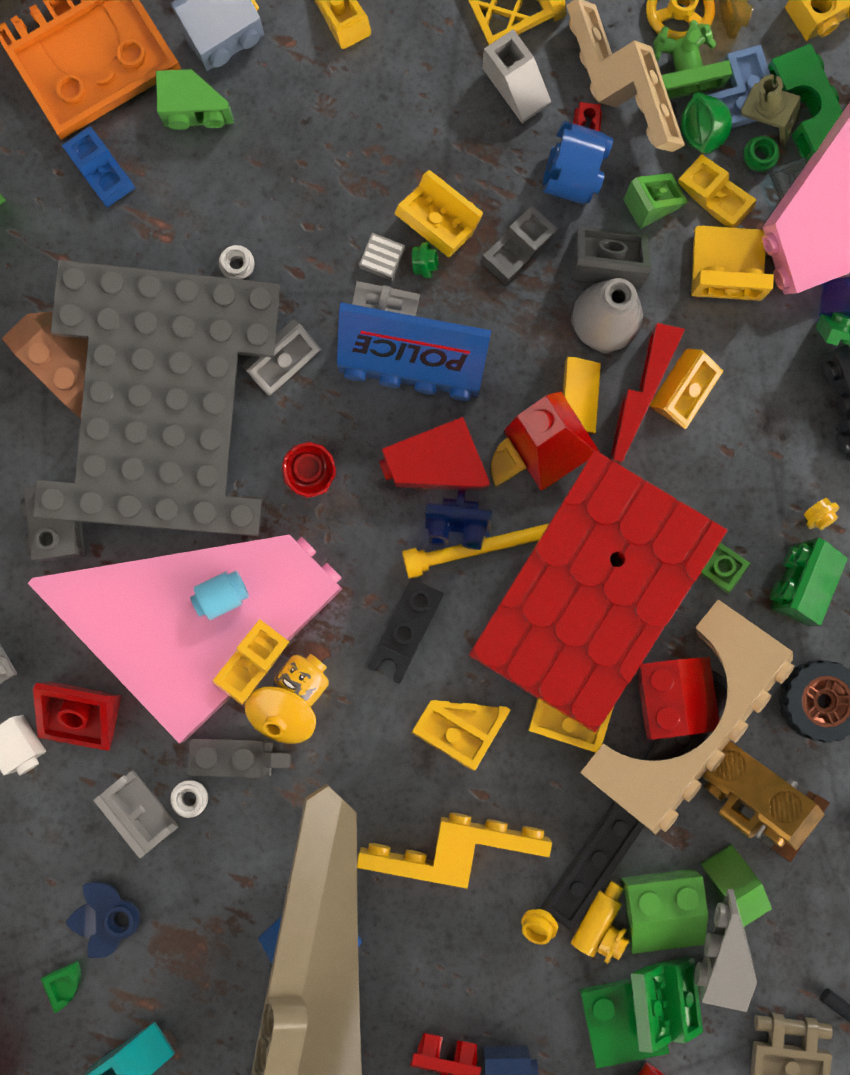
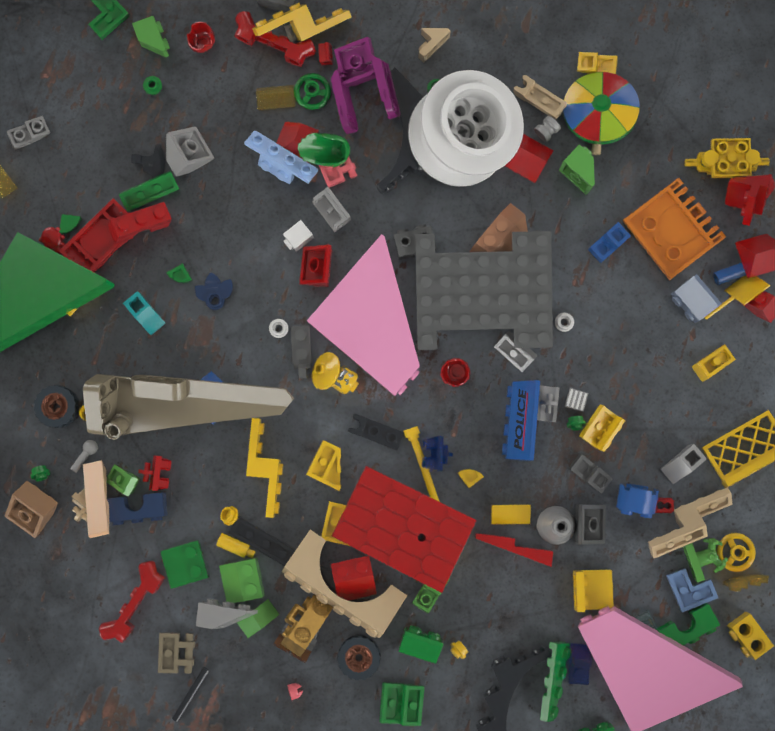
camera: 90 degrees right, 0 degrees up
light grey hinge [93,770,179,858] -> none
bright green slope [156,69,234,130] -> none
medium azure brick [190,570,249,620] -> none
yellow slope [212,619,289,705] -> none
red slope [378,417,490,491] -> none
red slope [503,391,600,491] -> none
yellow plate [597,925,629,964] -> none
bright green slope [623,173,688,229] -> none
green slope [631,956,703,1053] -> none
yellow slope [649,348,724,429] -> none
yellow slope [678,154,757,228] -> none
green hat [680,92,732,154] -> none
olive bracket [741,74,800,147] -> none
green plate [743,136,779,172] -> none

